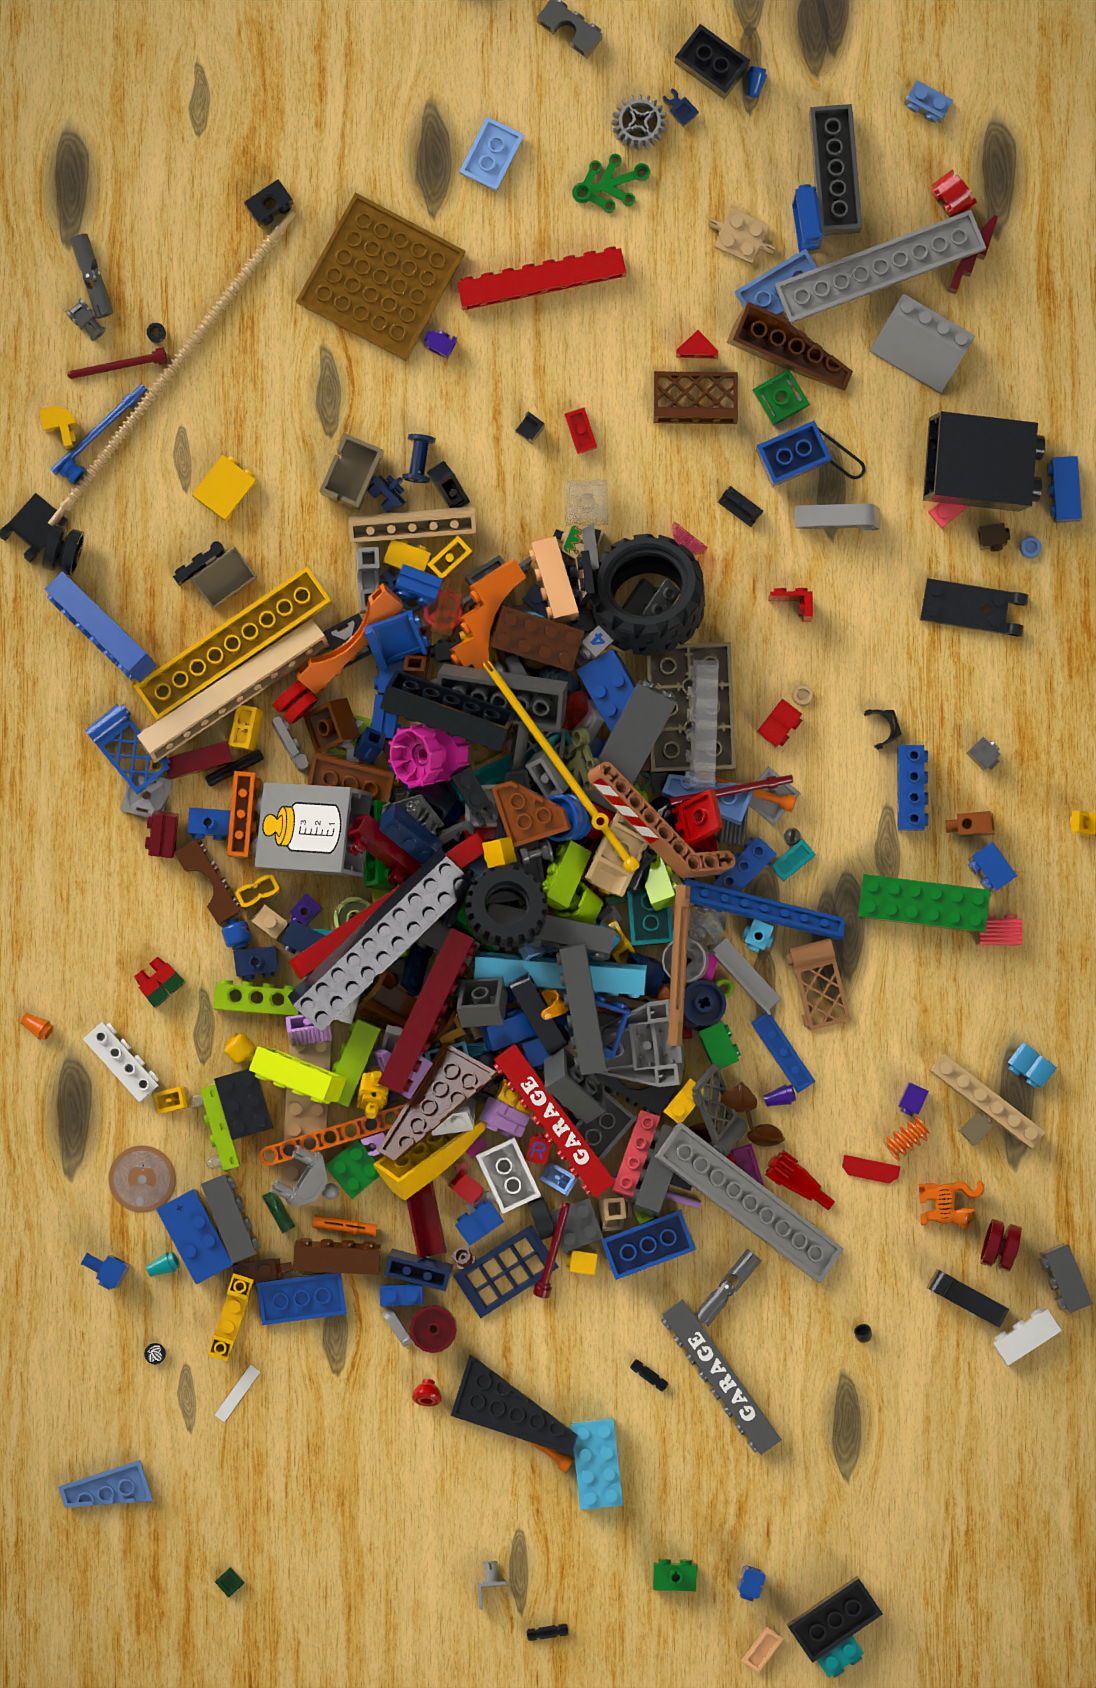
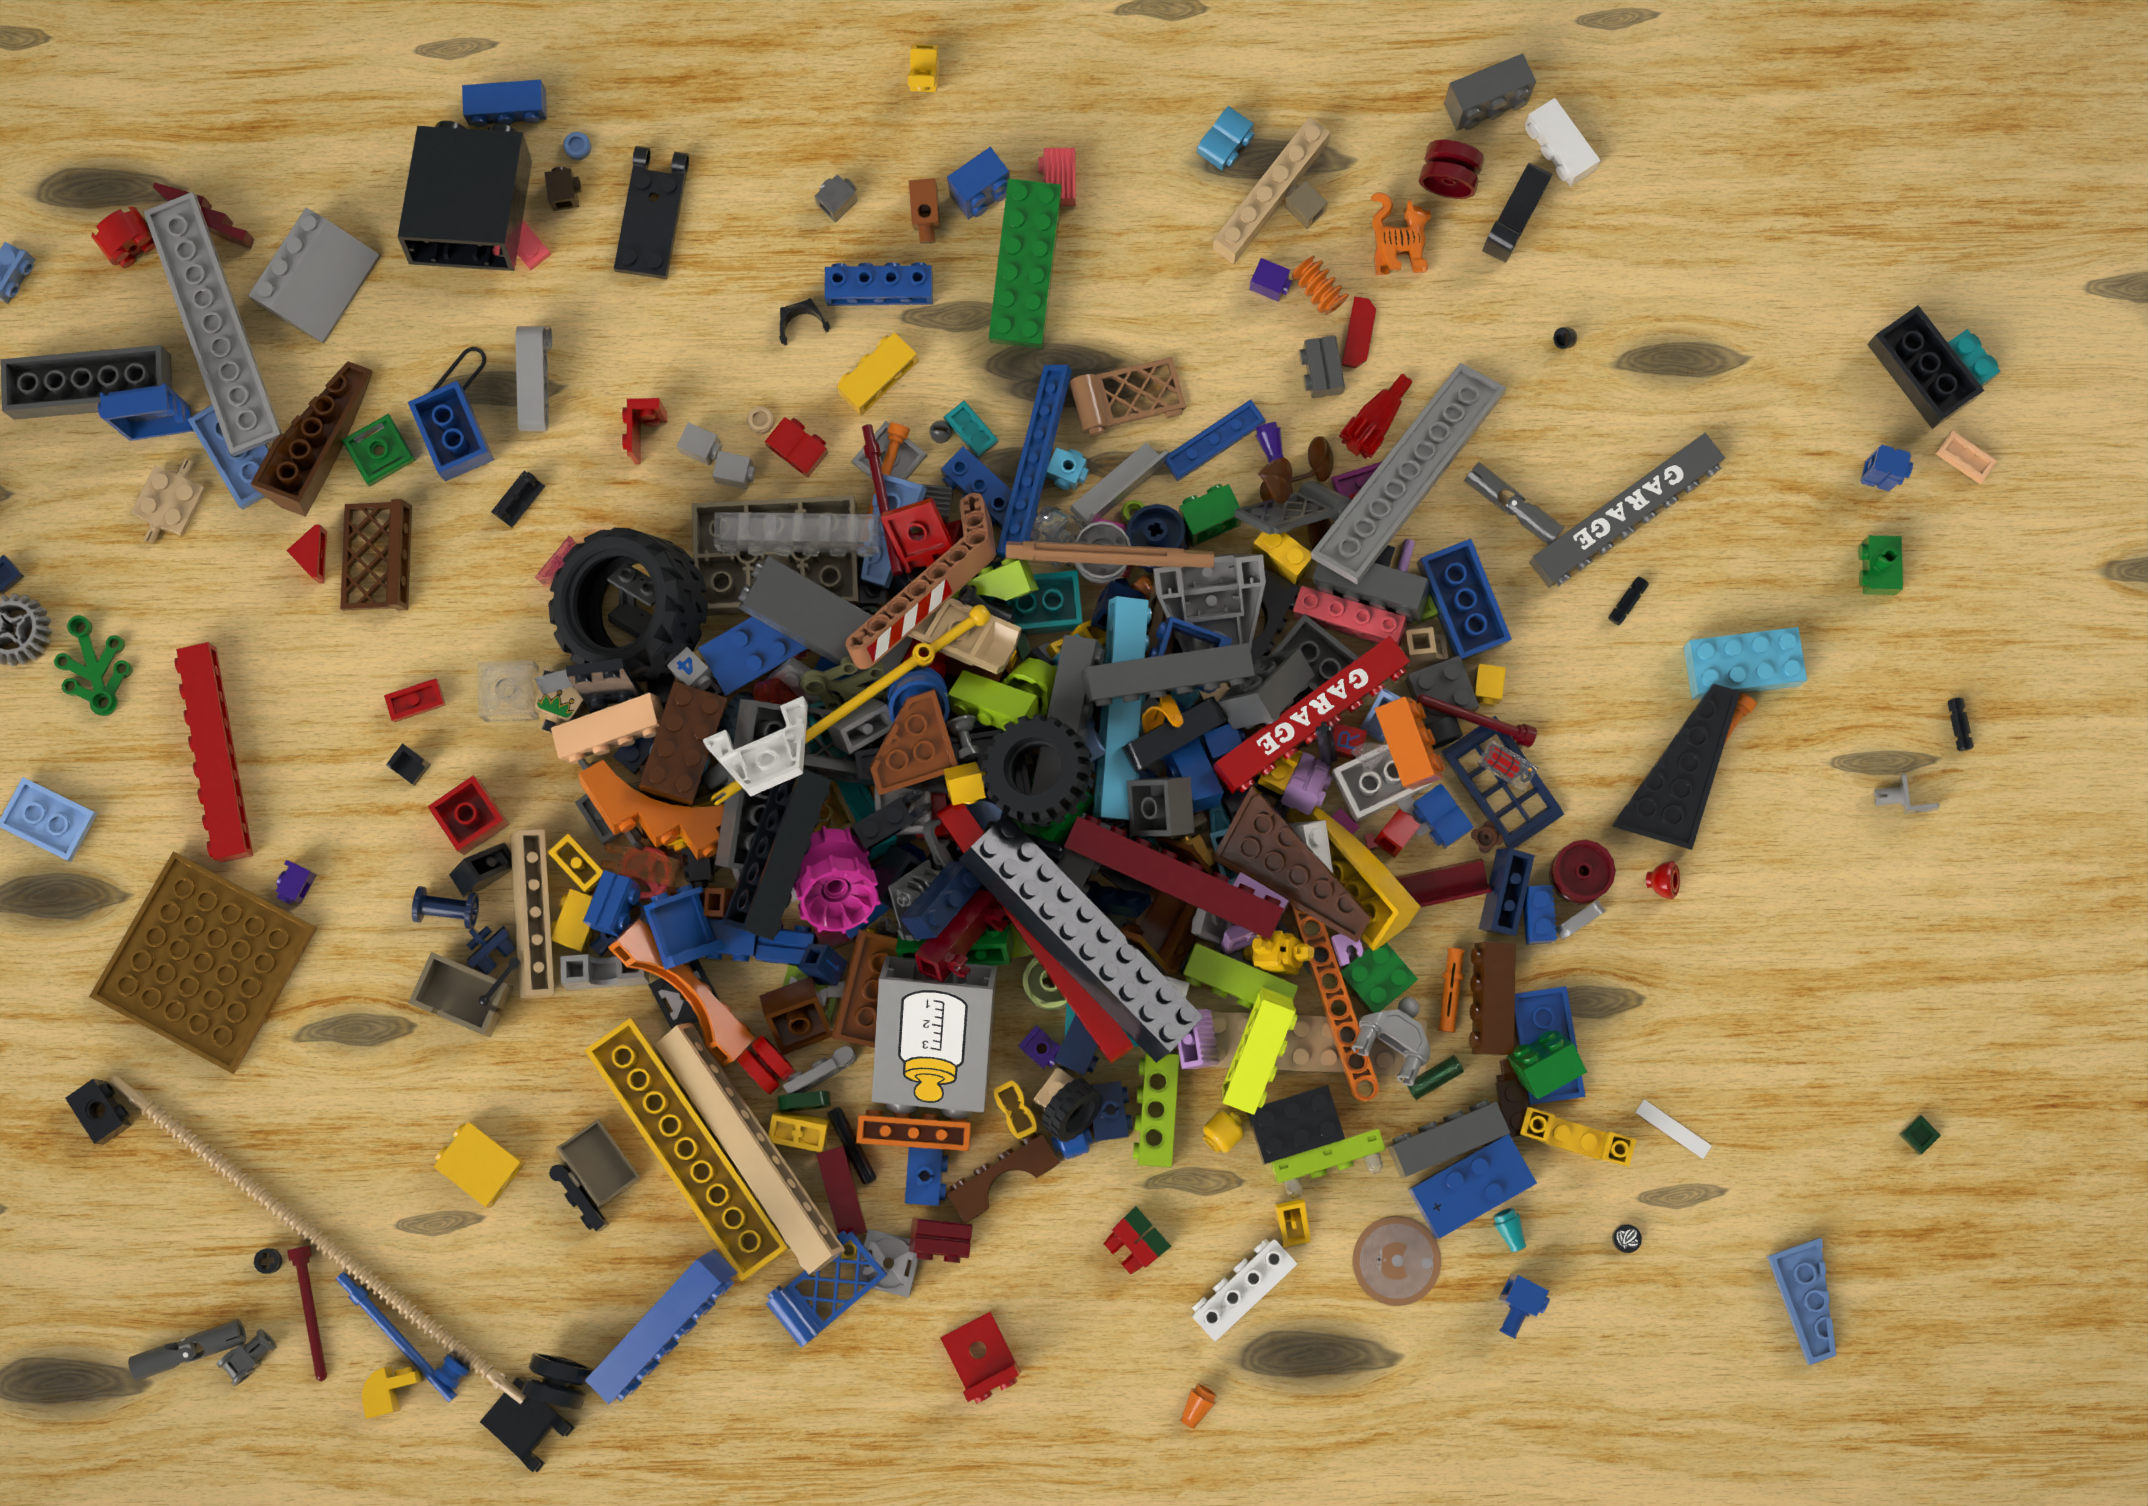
camera: 85 degrees left, 5 degrees down
none -> red brick [427,775,510,855]
none -> black hinge [479,957,521,1006]
none -> light grey brick [677,422,722,465]
none -> white wing [703,696,808,796]
none -> light grey brick [713,451,756,489]
none -> dark green beam [777,1091,831,1112]
none -> yellow brick [837,332,919,416]
none -> red bracket [940,1311,1021,1404]
none -> black tyre [1042,1078,1102,1142]
none -> dark grey brick [1299,336,1345,398]
none -> black axle [1315,722,1337,766]
none -> clear tile [1350,743,1390,771]
none -> orange brick [1374,696,1445,790]
none -> tile [1477,739,1538,792]
none -> green brick [1507,1030,1587,1099]

